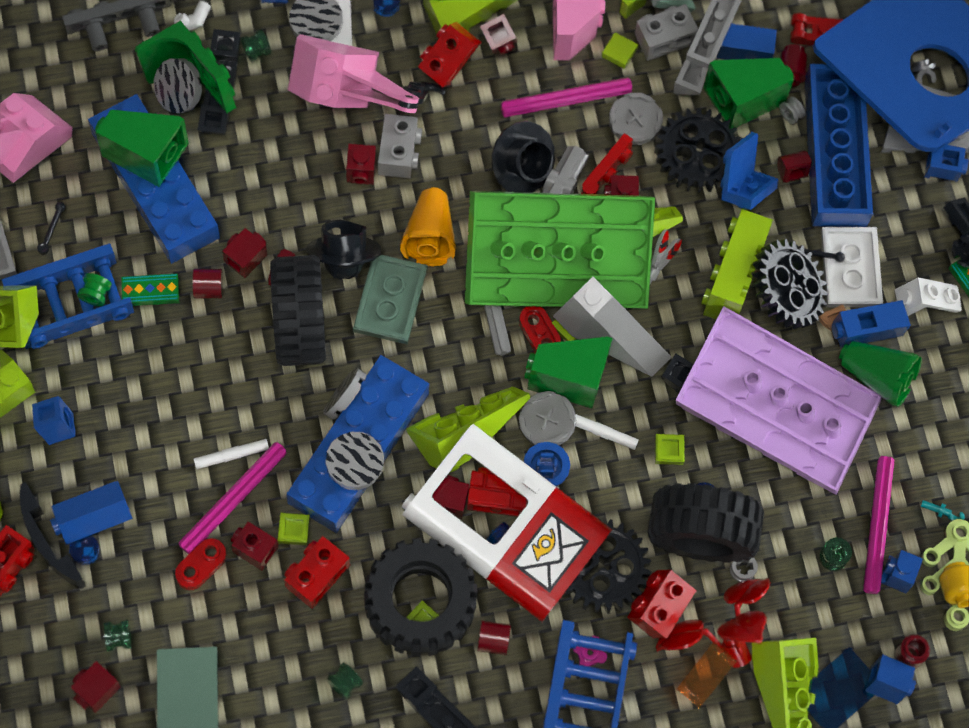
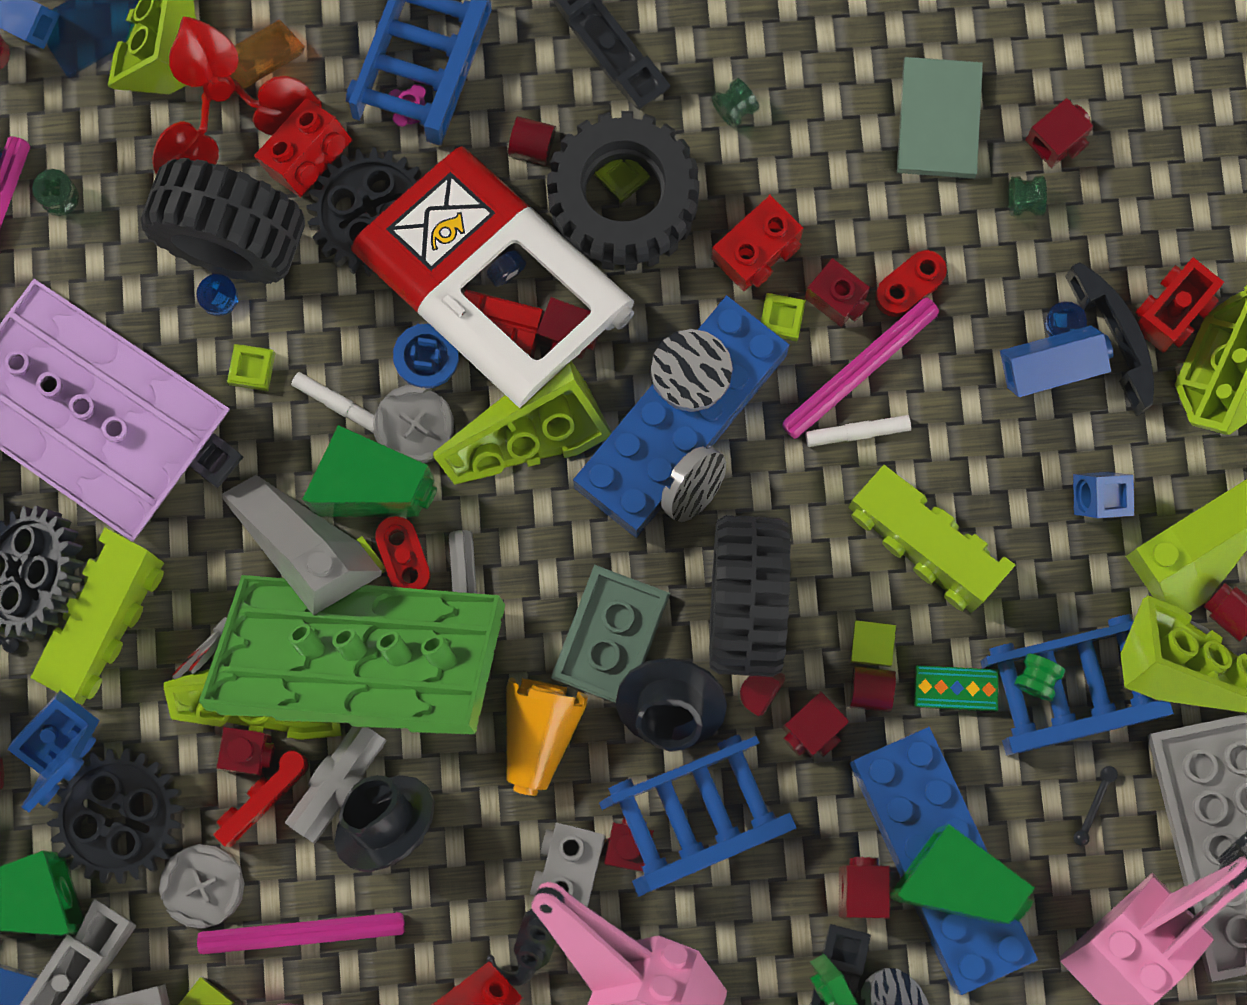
camera: 165 degrees left, 10 degrees up
none -> blue fence [599,734,796,897]
none -> dark red brick [839,857,890,918]
none -> lime wedge [848,465,1015,613]
none -> lime tile [850,620,896,667]

